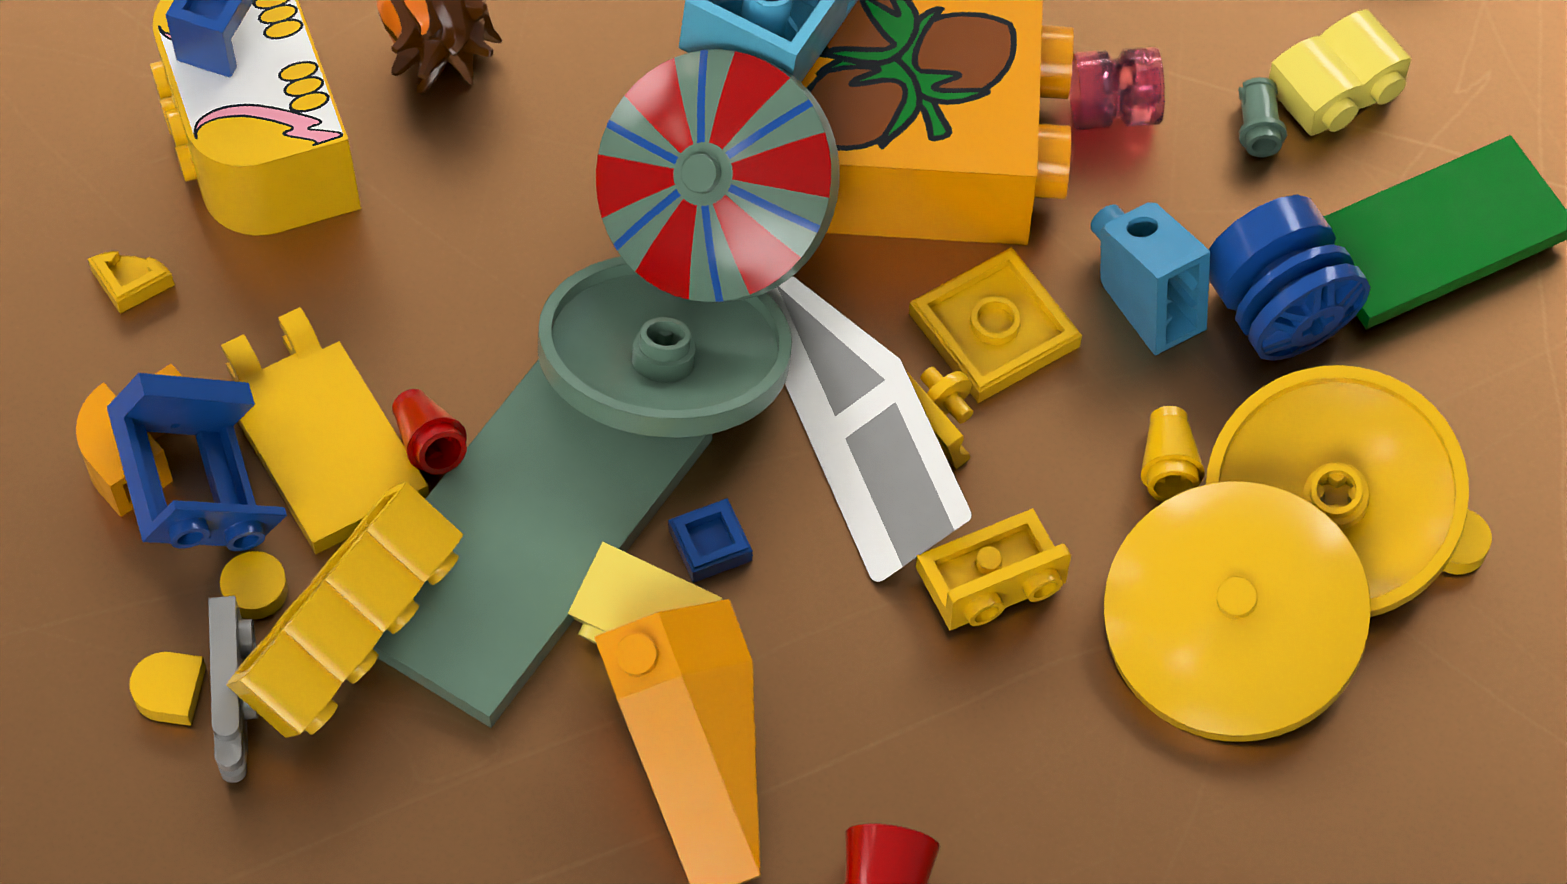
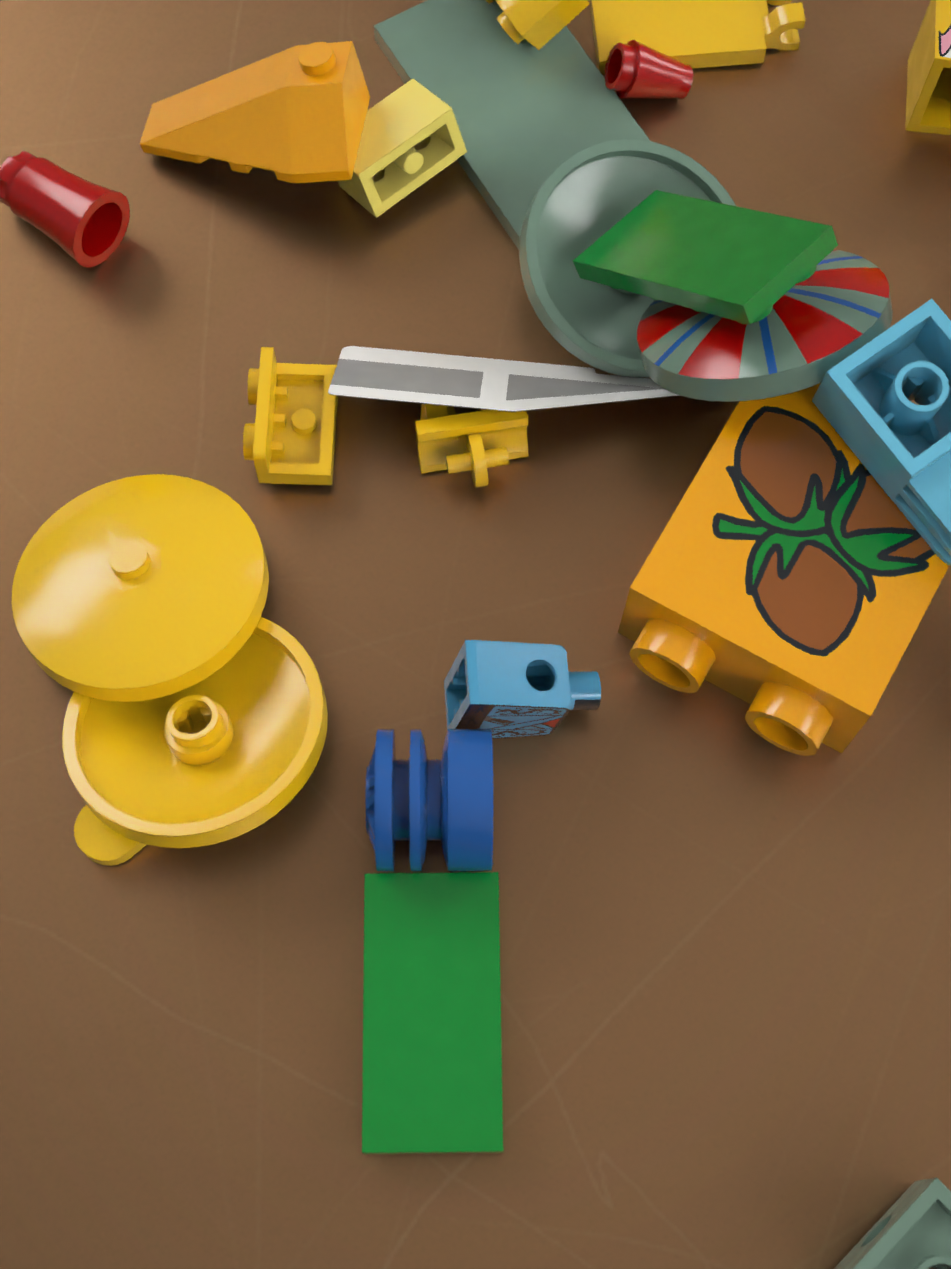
camera: 115 degrees right, 10 degrees up
blue tile [668,498,753,583] -> none
yellow tile [909,247,1082,403] -> none
clear pink wheel [1069,46,1165,130] -> none
yellow cone [1141,406,1205,502] -> none
sand green pin [1238,77,1287,157] -> none
light yellow brick [1269,9,1411,136] -> none
none -> green tile [573,190,838,325]

